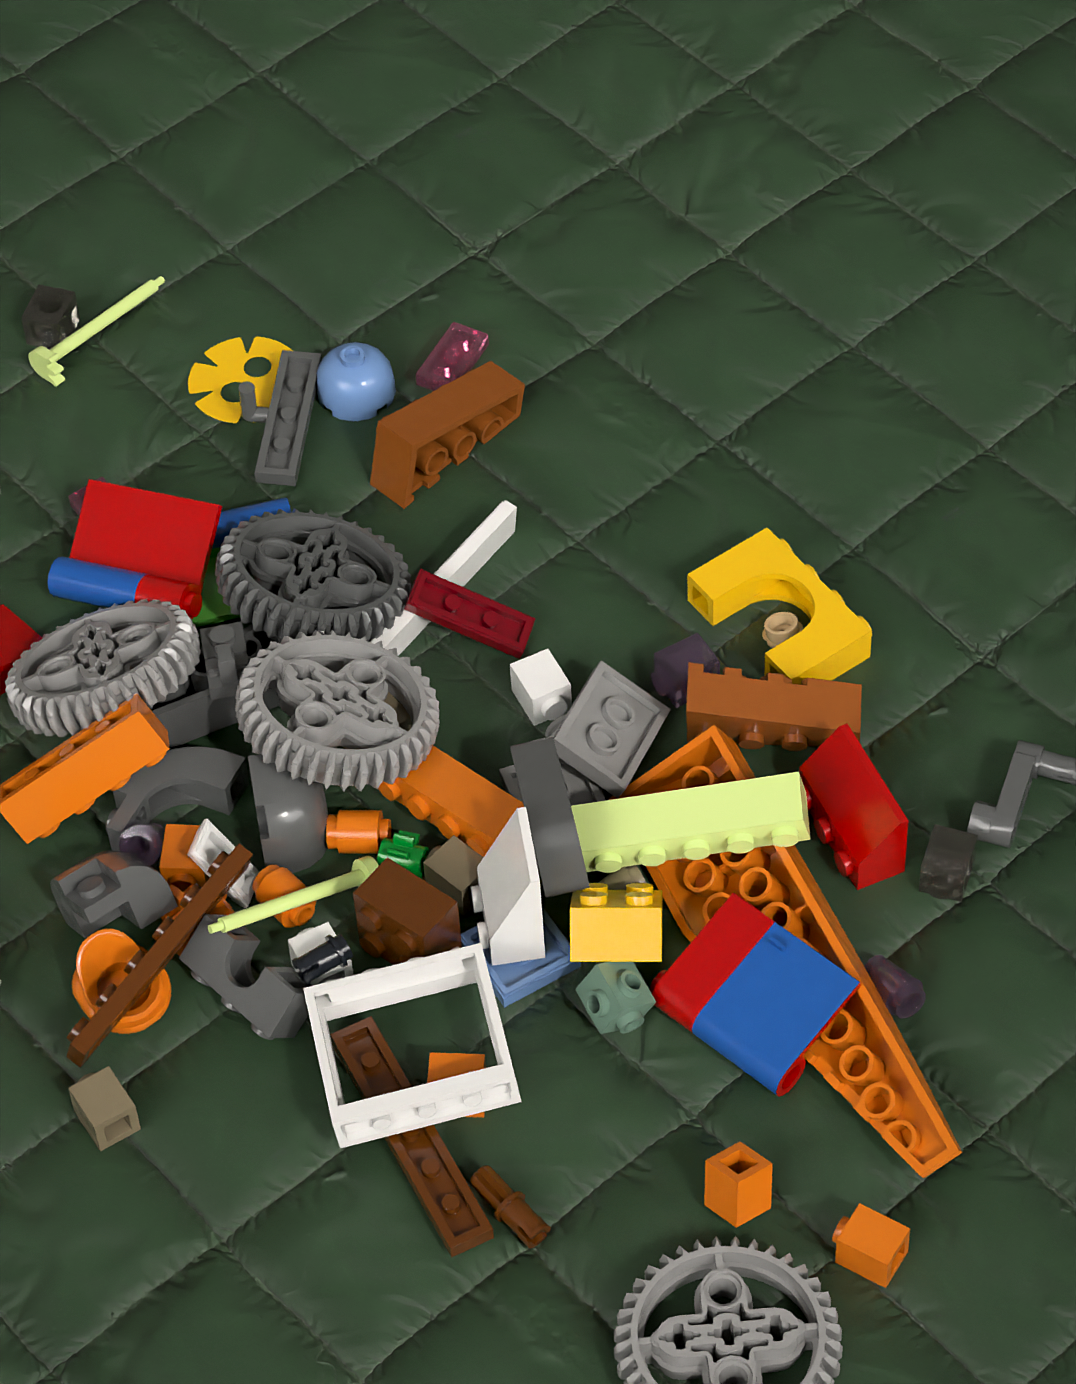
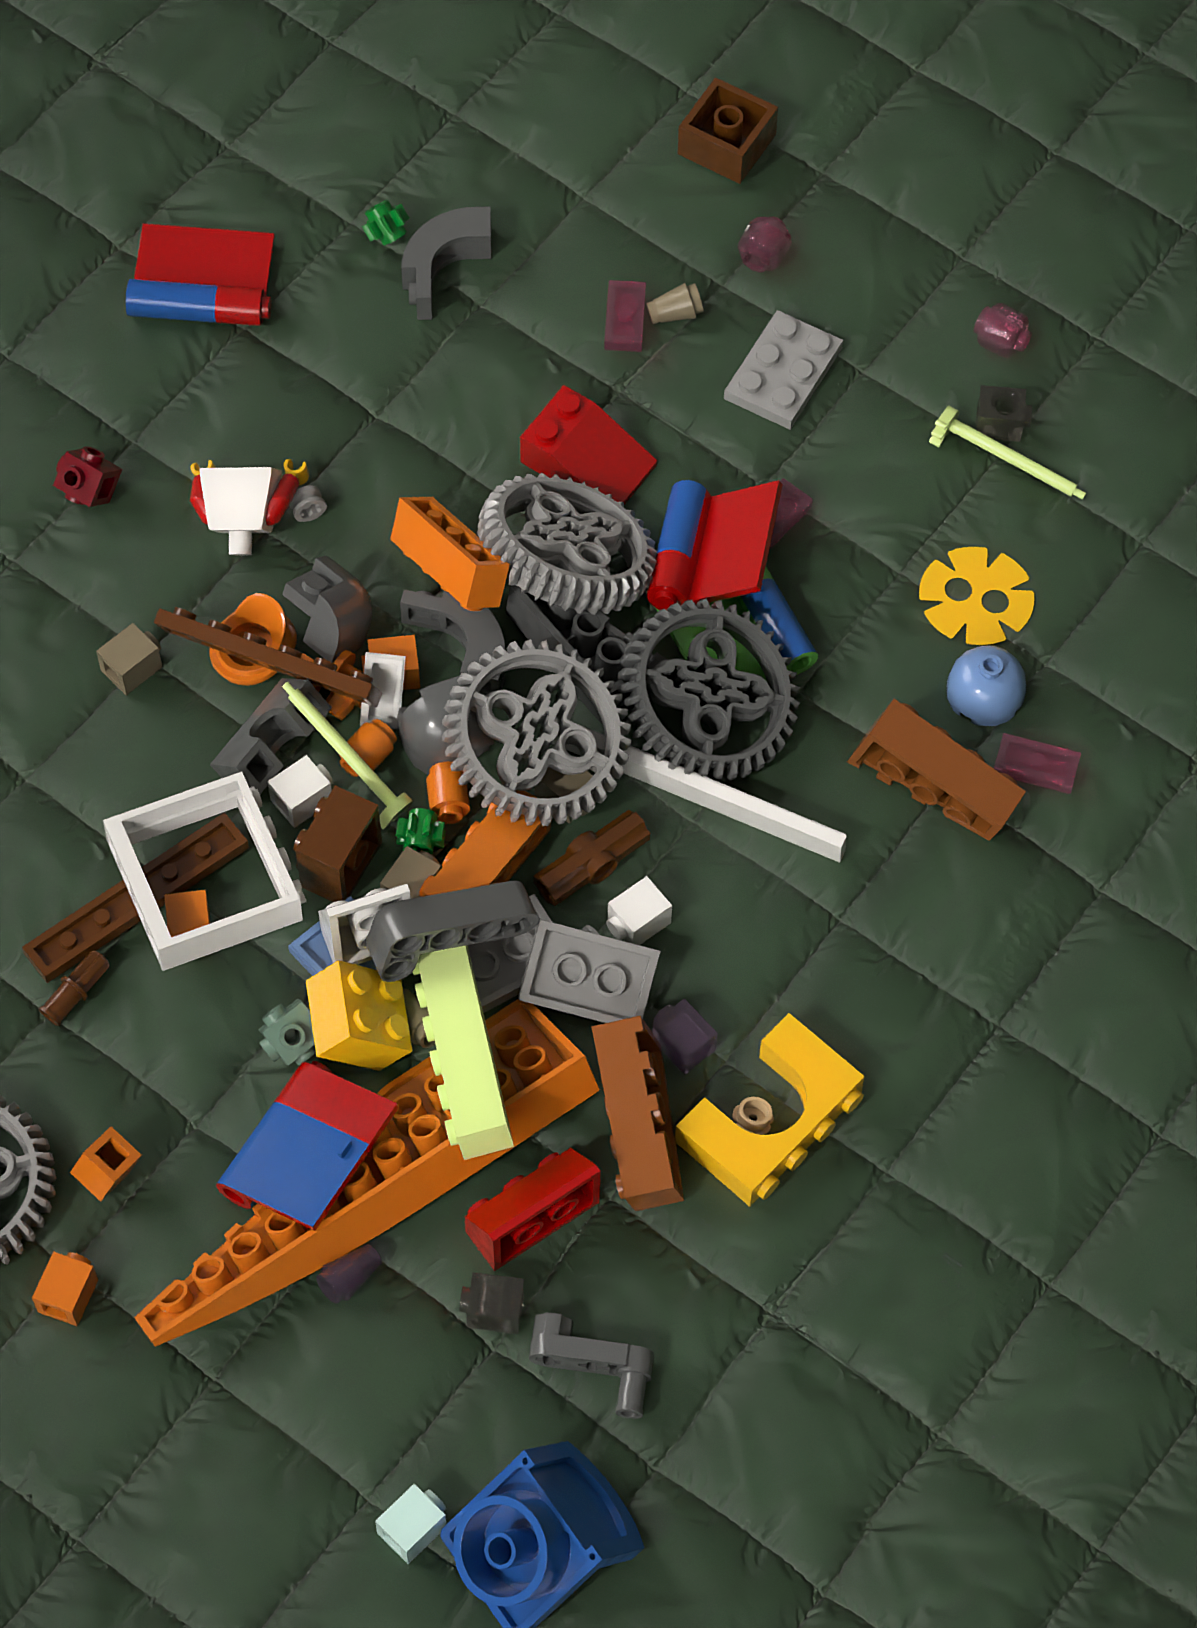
camera: 75 degrees right, 10 degrees up
clear purple cone [119,824,165,866] -> none
dark grey hinge [200,622,249,700] -> none
dark grey plate [239,350,322,486] -> none
black pin [292,934,353,985] -> none
dark red tile [404,569,536,659] -> none
none -> reddish brown piece [533,810,650,906]

